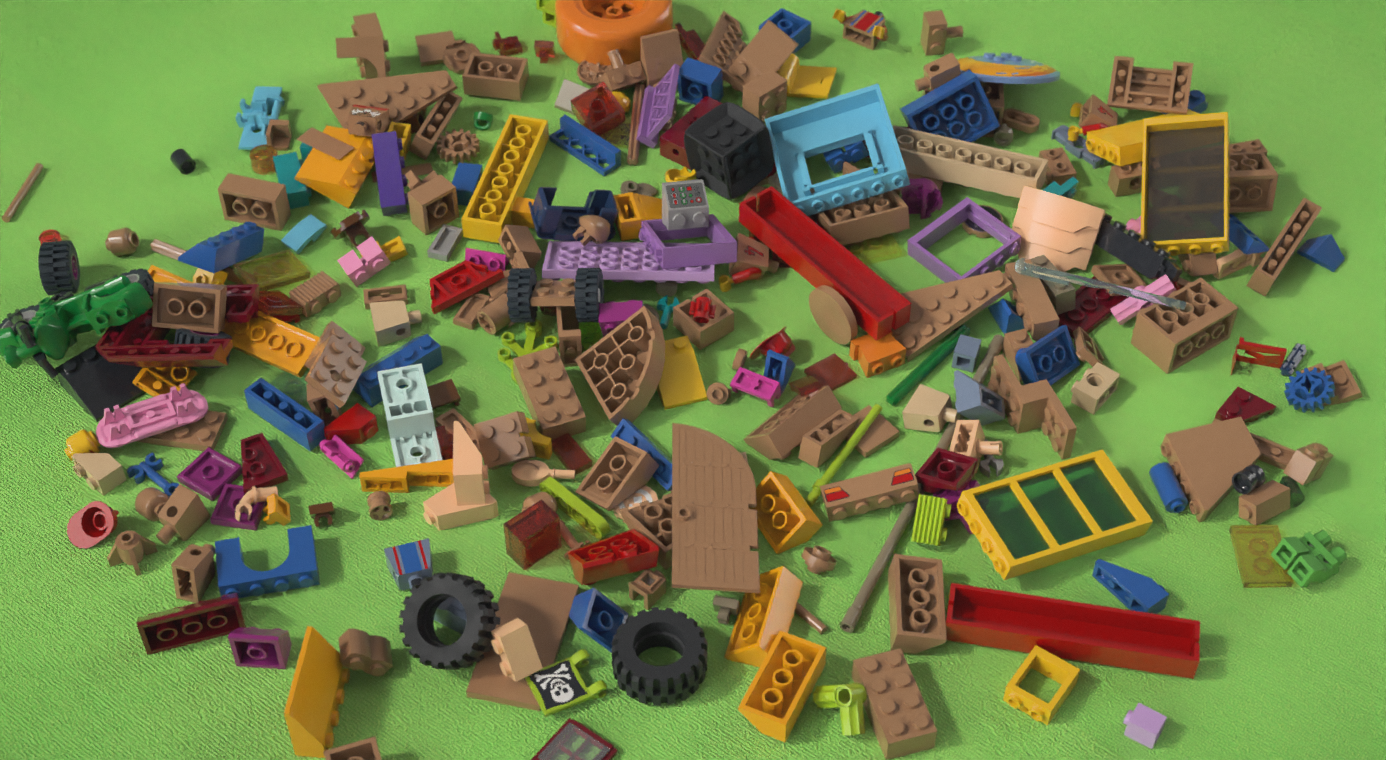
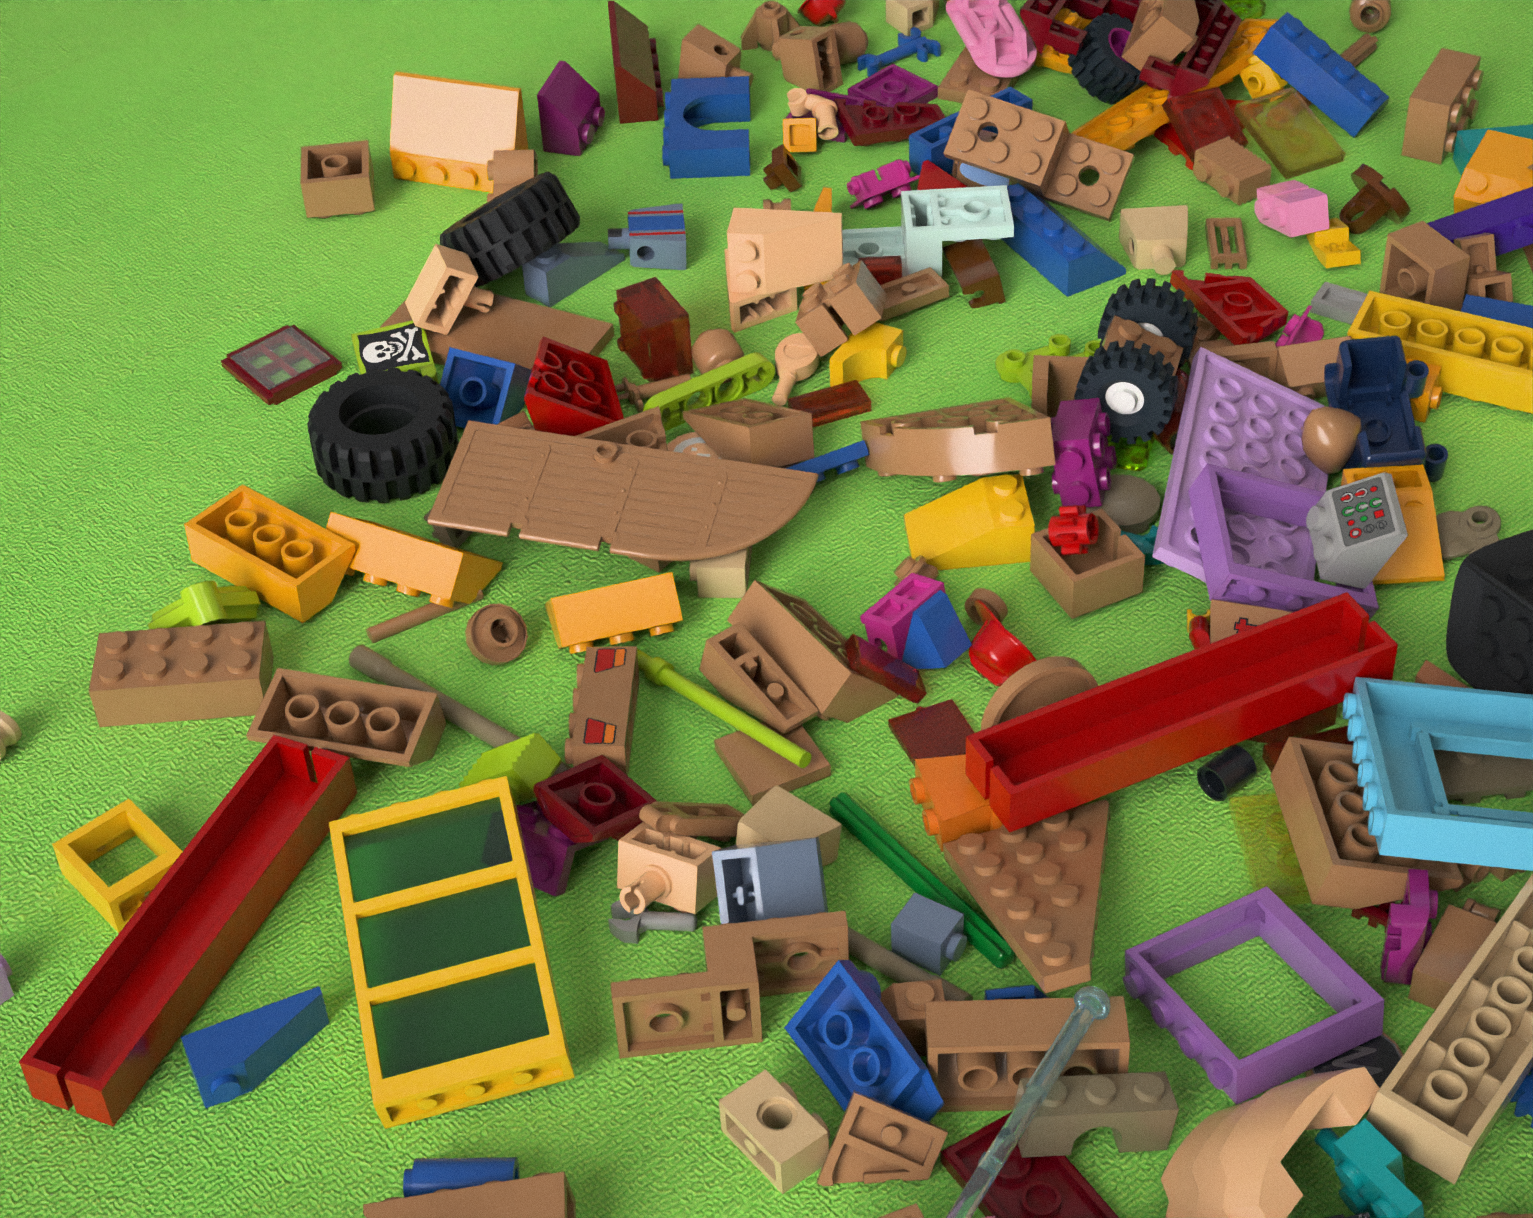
camera: 105 degrees right, 5 degrees down
medium azure slope [281,215,327,255] -> none
medium nougat brick [513,347,586,442] -> none
none -> medium nougat hinge [639,801,744,842]

